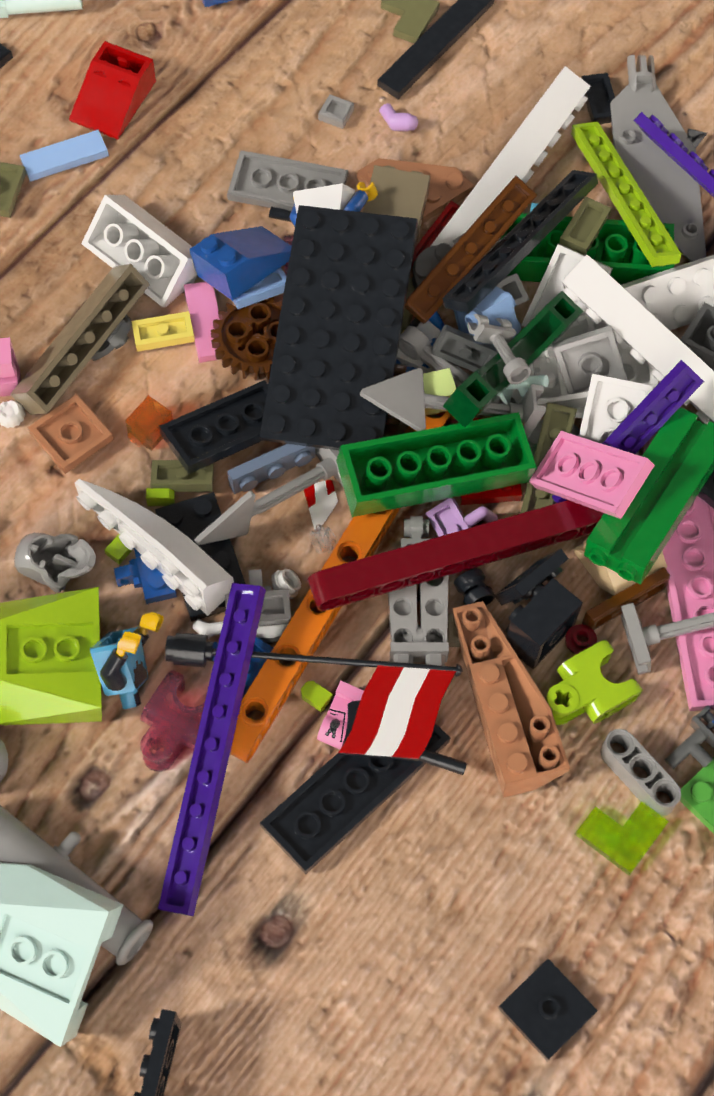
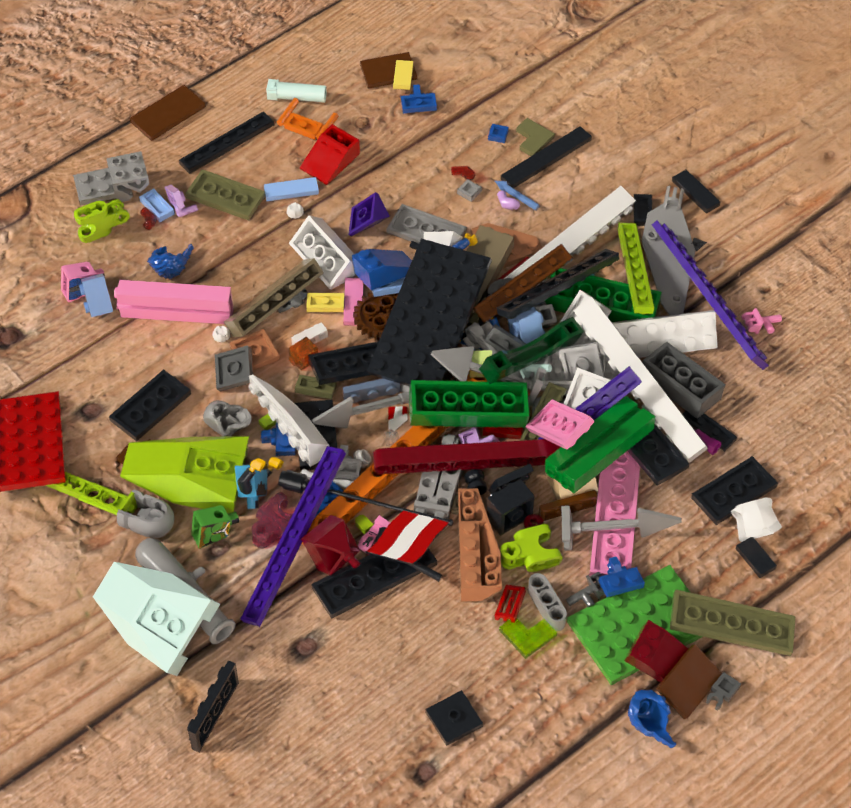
camera: 15 degrees right, 10 degrees down
lime piece [146,488,175,506] -> none
light grey bar [467,314,531,384] -> none
olive tile [559,197,612,255] -> none
none -> bright green torso [191,505,239,549]
none -> dark grey plate [215,345,253,391]
none -> orange plate [277,98,339,140]
none -> white piece [287,202,304,219]
none -> white piece [291,322,328,352]
none -> dark red piece [301,515,360,576]
none -> dark purple slope [348,192,390,237]
none -> clear red arm [451,166,475,180]
none -> blue tile [488,124,509,143]
none -> red tile [494,584,526,623]
none -> medium blue piece [495,181,540,211]
none -> black tile [672,169,720,214]

